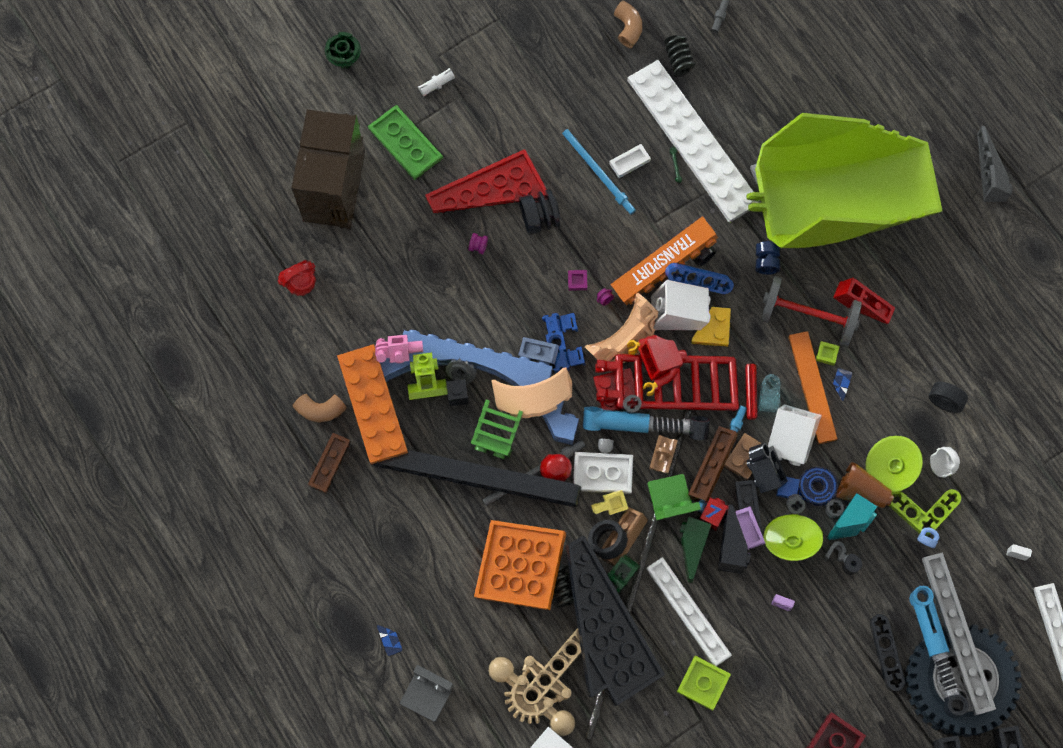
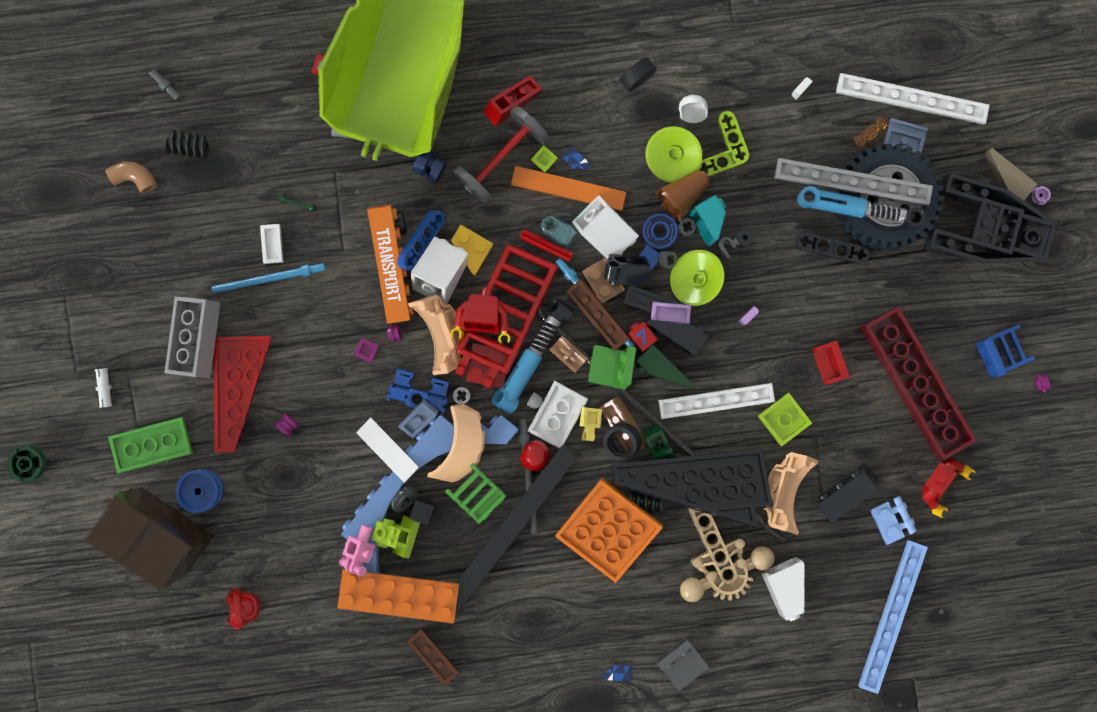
camera: 65 degrees left, 15 degrees up
medium nougat cylinder [293,394,347,423] -> none
black wheel [519,189,560,235] -> none
dark grey bush [623,395,642,413] -> none
white plate [627,60,761,223] -> none
light blue tile [917,527,939,549] -> none
none -> light grey brick [165,297,220,379]
none -> blue wheel [176,469,224,513]
none -> white sticker [356,417,419,482]
none -> light grey bush [453,387,471,404]
none -> light nougat windscreen [764,452,819,535]
none -> red panel [812,341,850,385]
none -> clear orange axle [853,117,888,147]
none -> sand blue plate [882,118,928,153]

